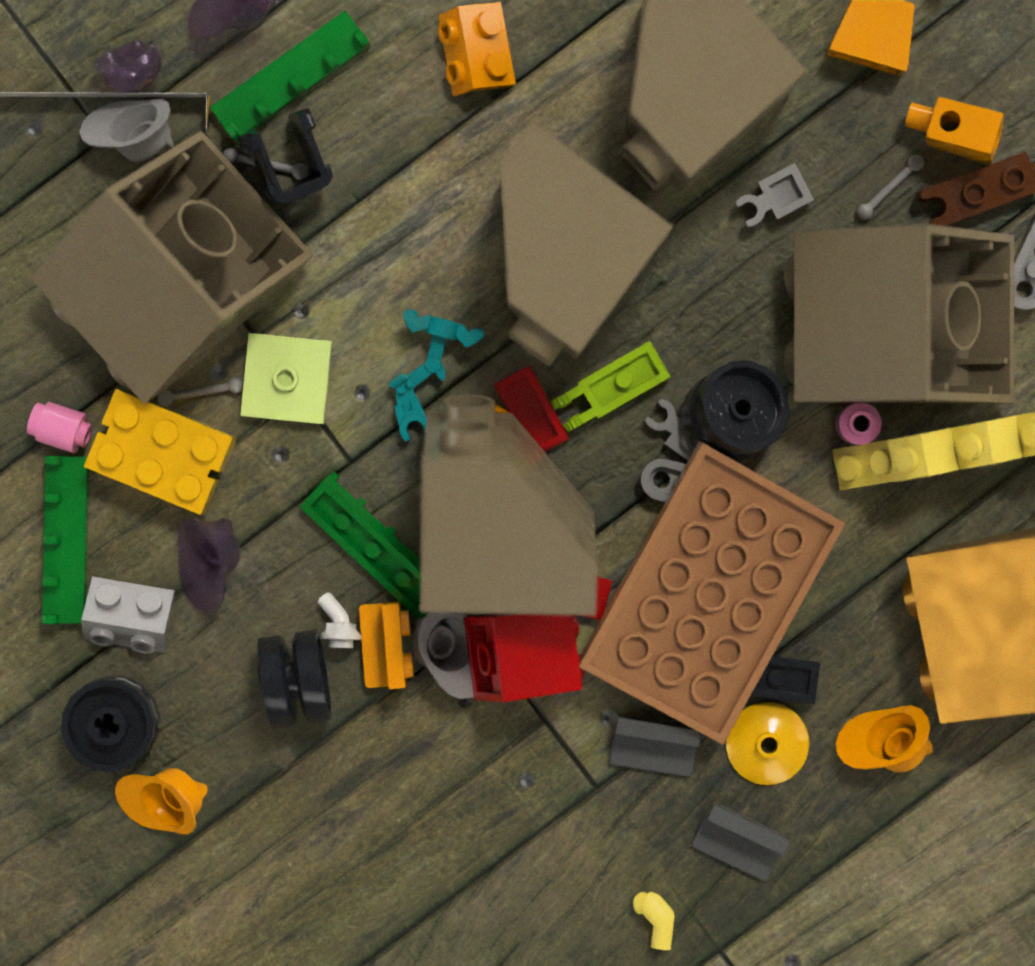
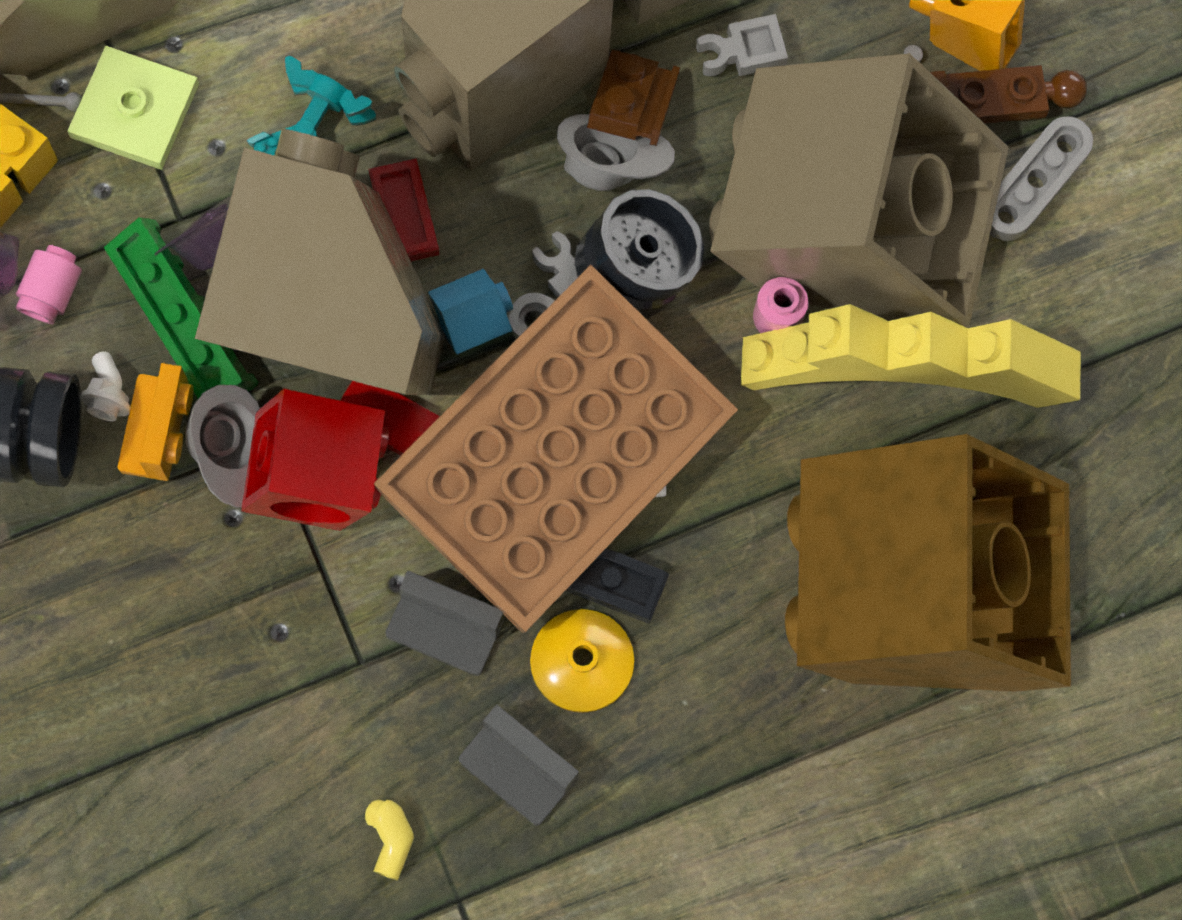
camera: 10 degrees right, 15 degrees down
lime hinge [550,341,671,433] -> none
light orange piece [836,705,933,773] -> none
none -> bright pink brick [15,245,82,324]
none -> clear purple piece [154,195,232,271]
none -> dark azure brick [428,269,513,354]
none -> light grey piece [557,114,675,191]
none -> reddish brown plate [587,49,680,146]

